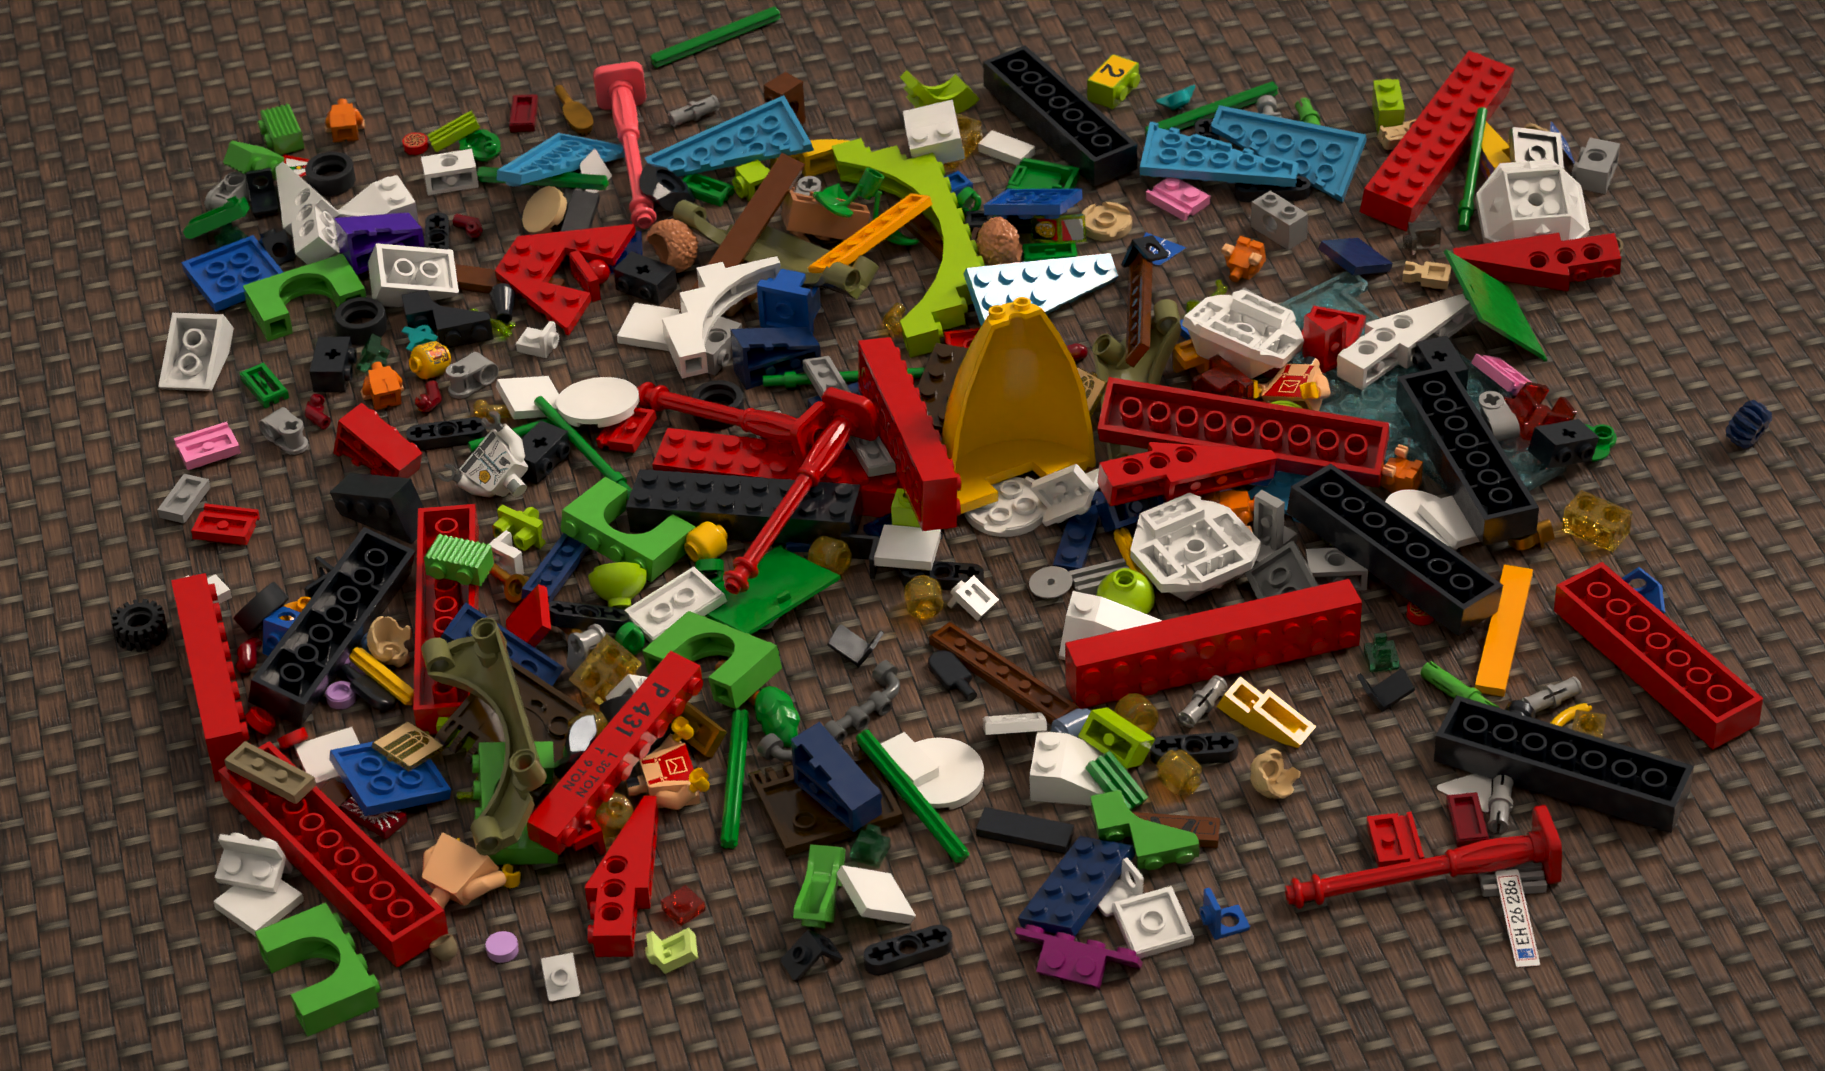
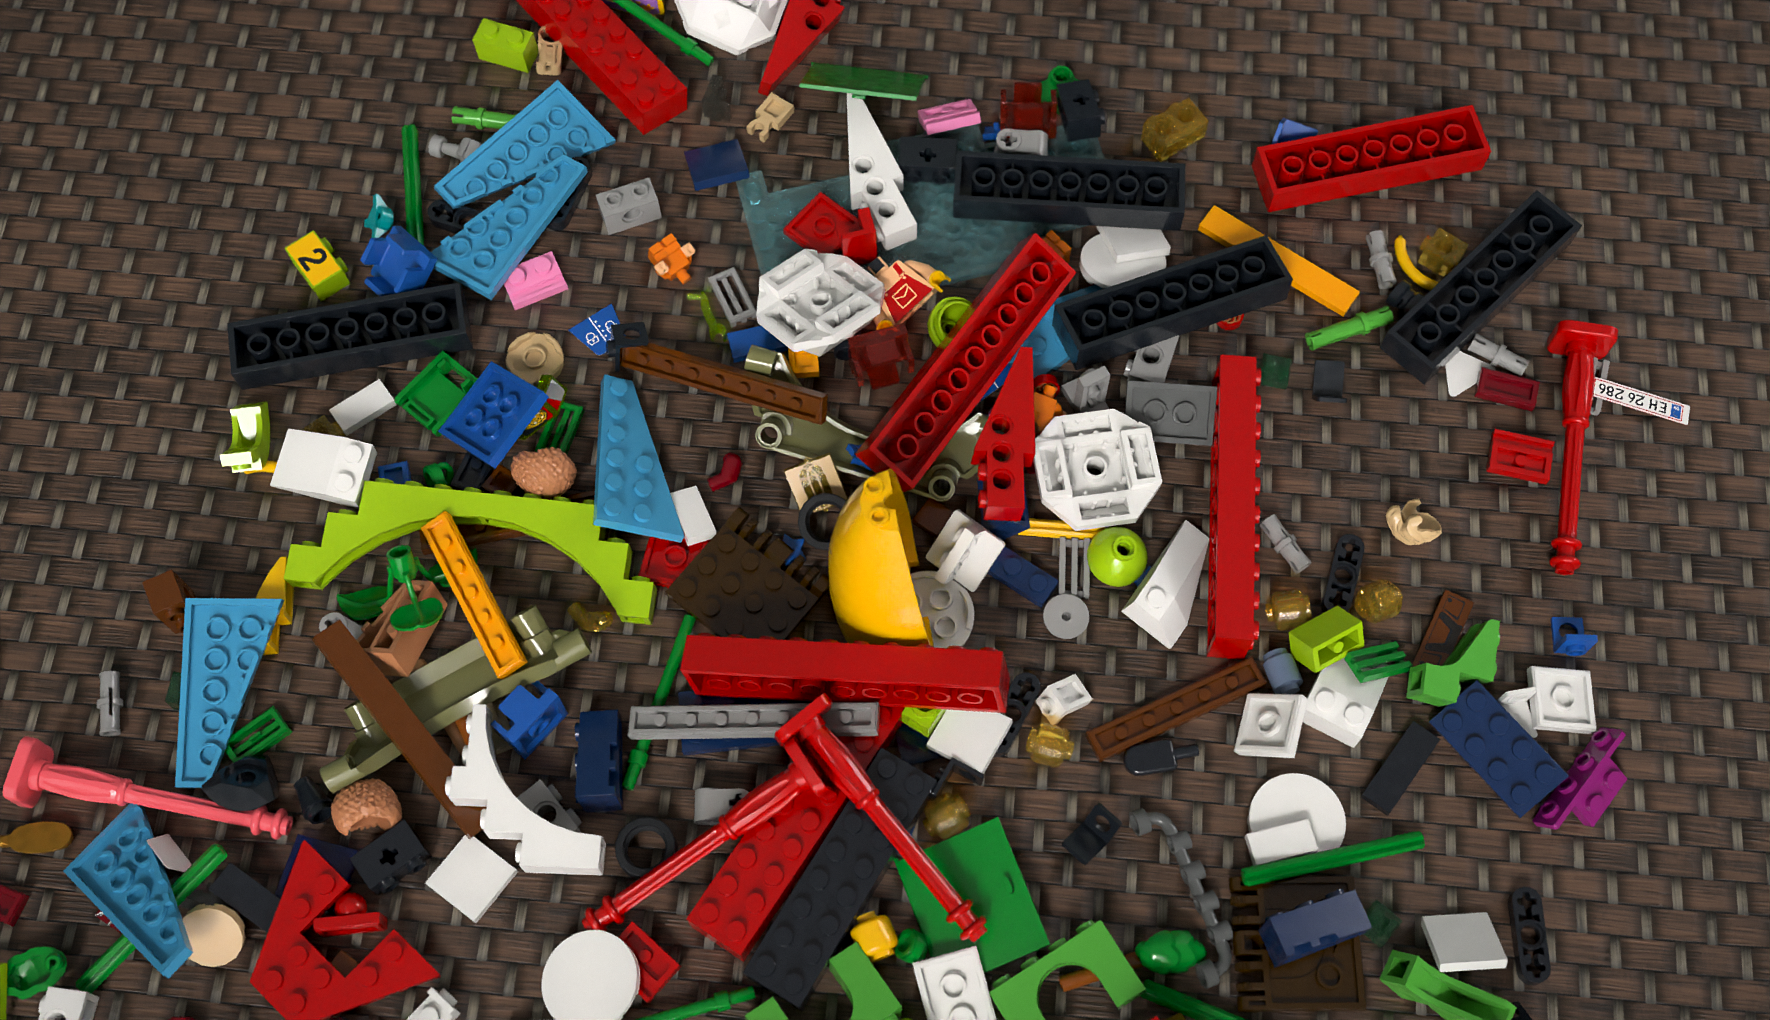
camera: 70 degrees left, 25 degrees up
lime brick [732,159,770,201] -> none
yellow slope [1217,677,1316,748] -> none
none -> blue panel [360,226,438,296]

